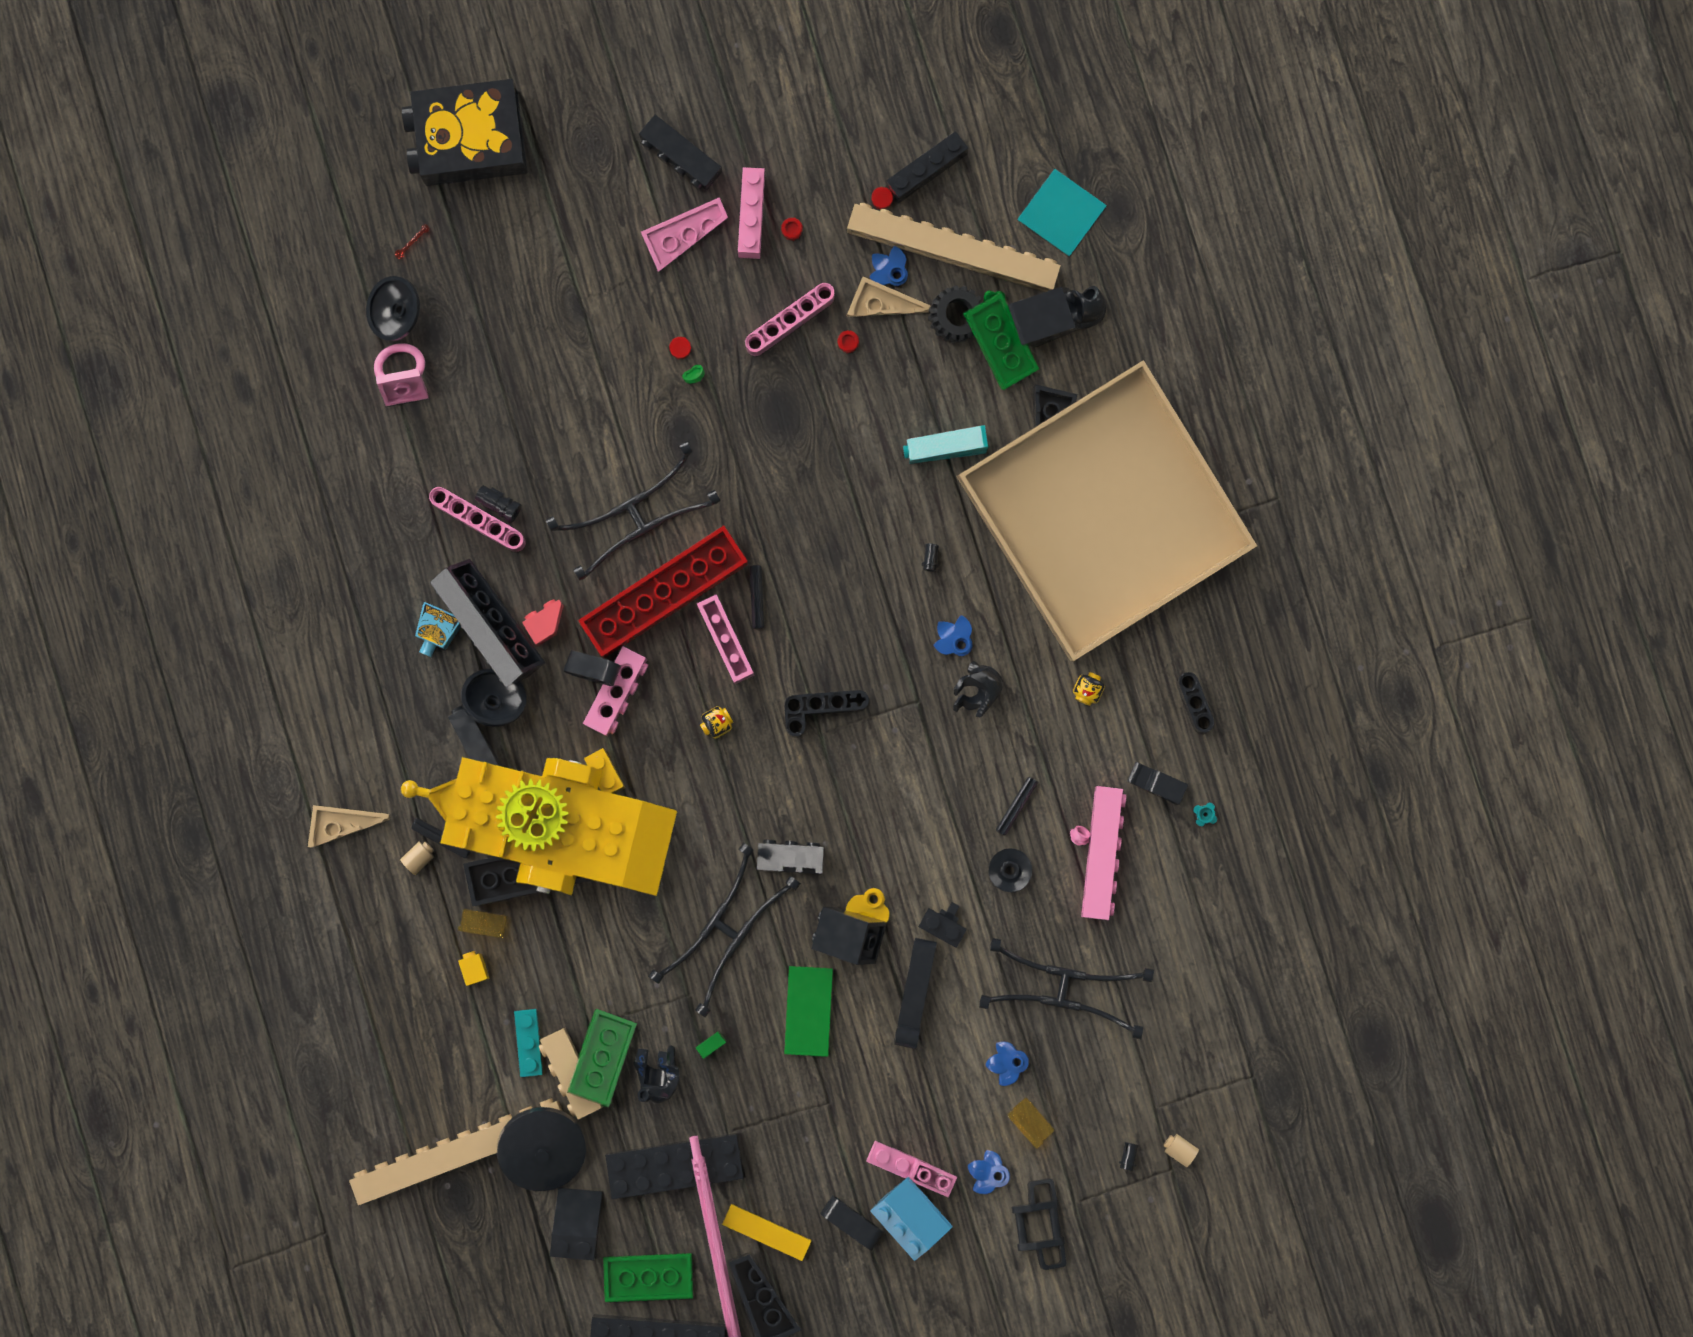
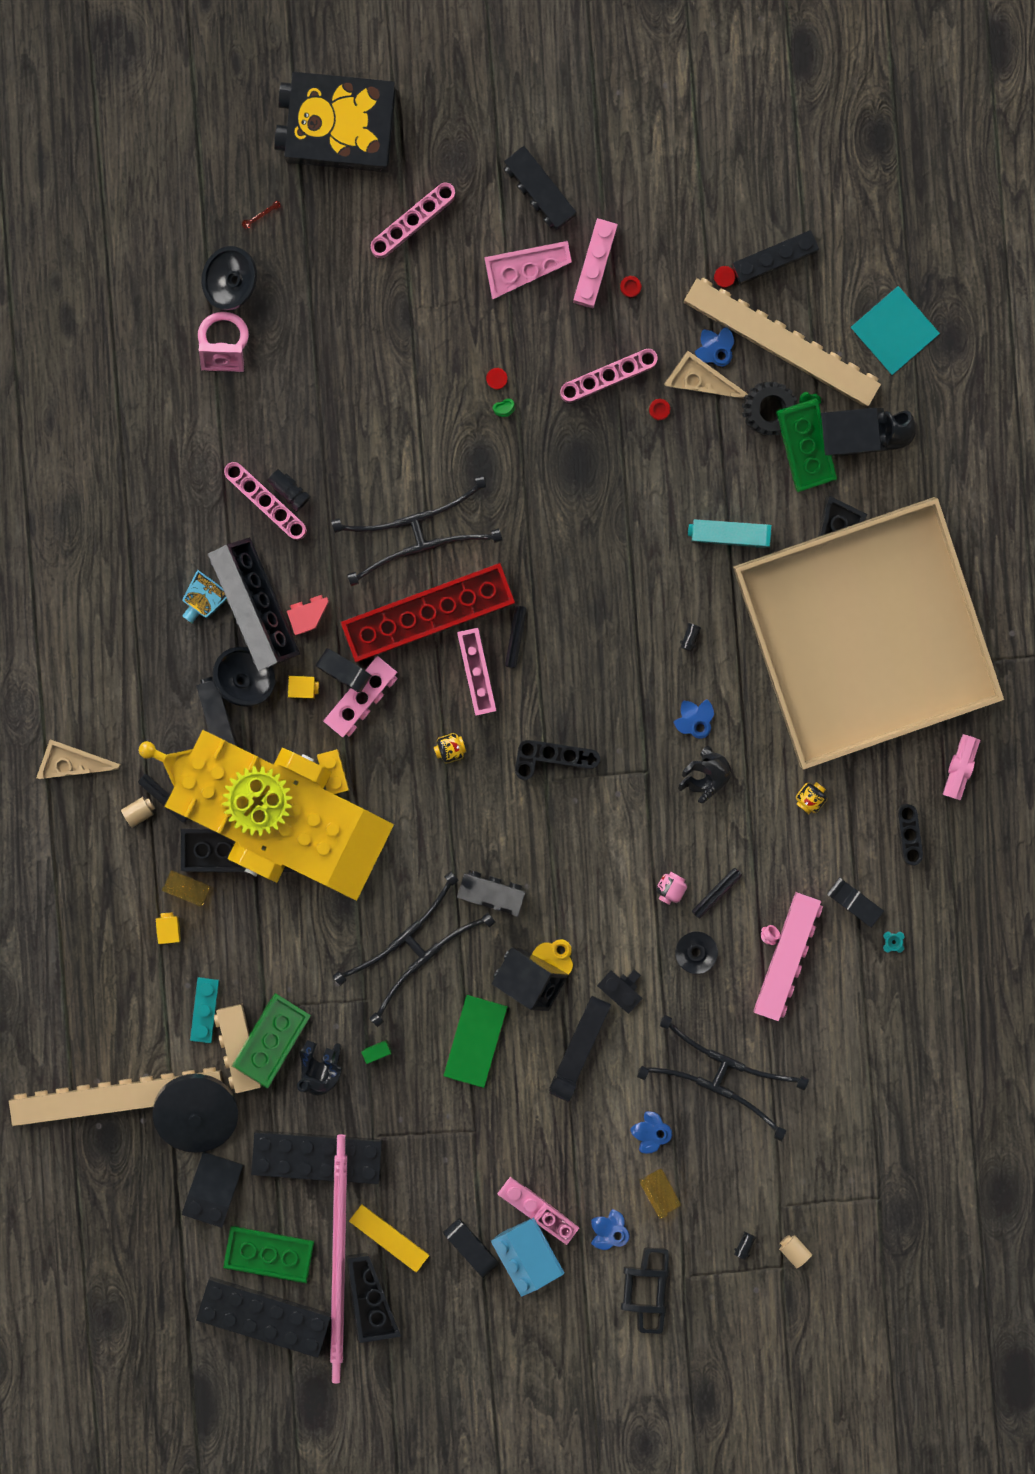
camera: 15 degrees right, 5 degrees up
none -> yellow brick [288,676,319,698]
none -> bright pink beam [370,183,455,258]
none -> bright pink head [656,872,687,905]
none -> bright pink piece [943,734,980,800]

